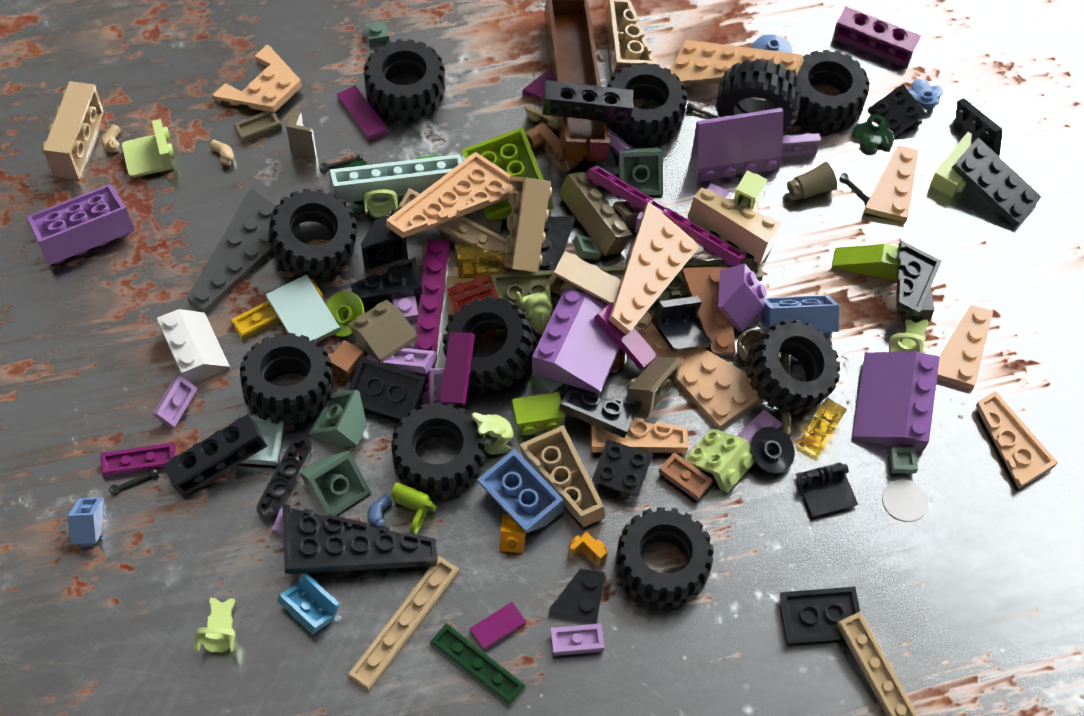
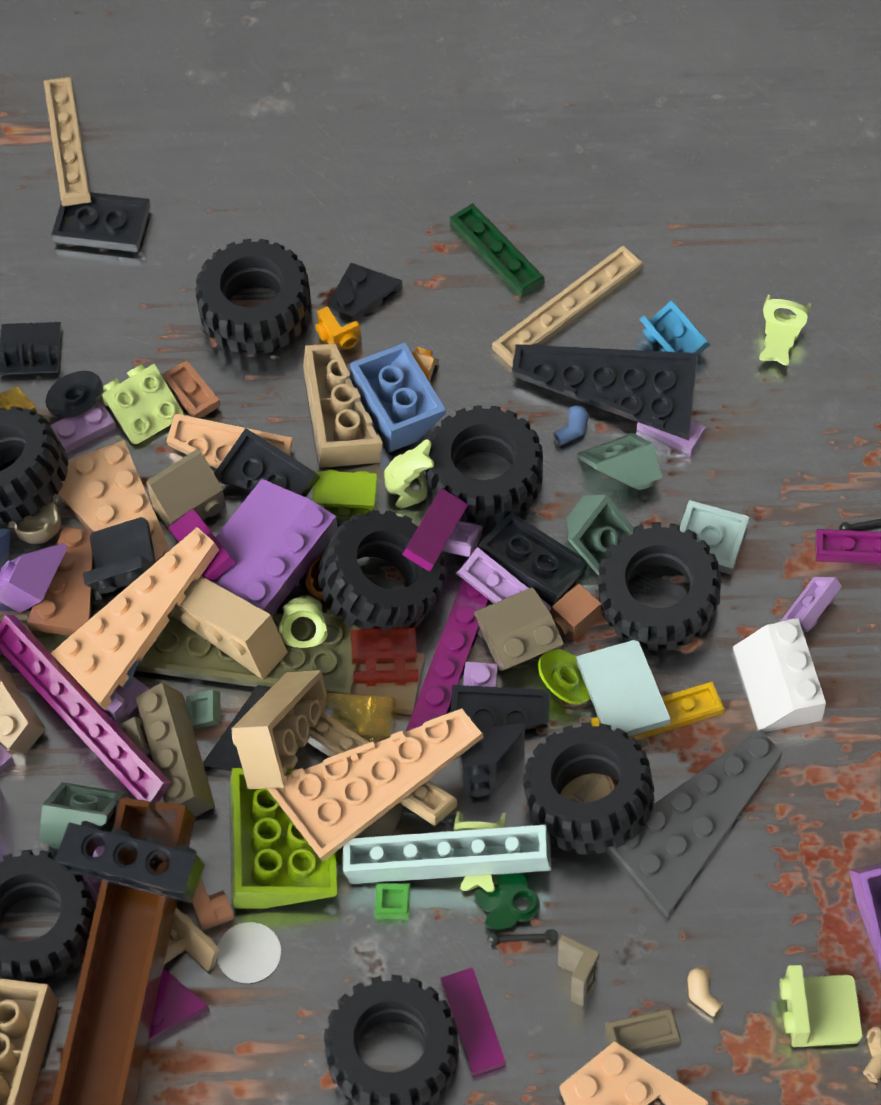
camera: 160 degrees left, 0 degrees up
black brick [162,414,268,497] -> none
black beam [256,437,313,523] -> none
lime piece [390,482,437,534] -> none
magenta tile [470,602,526,651] -> none
lavender plate [550,624,605,656] -> none
black hinge [592,439,653,500] -> none
none -> white sticker [217,922,281,983]

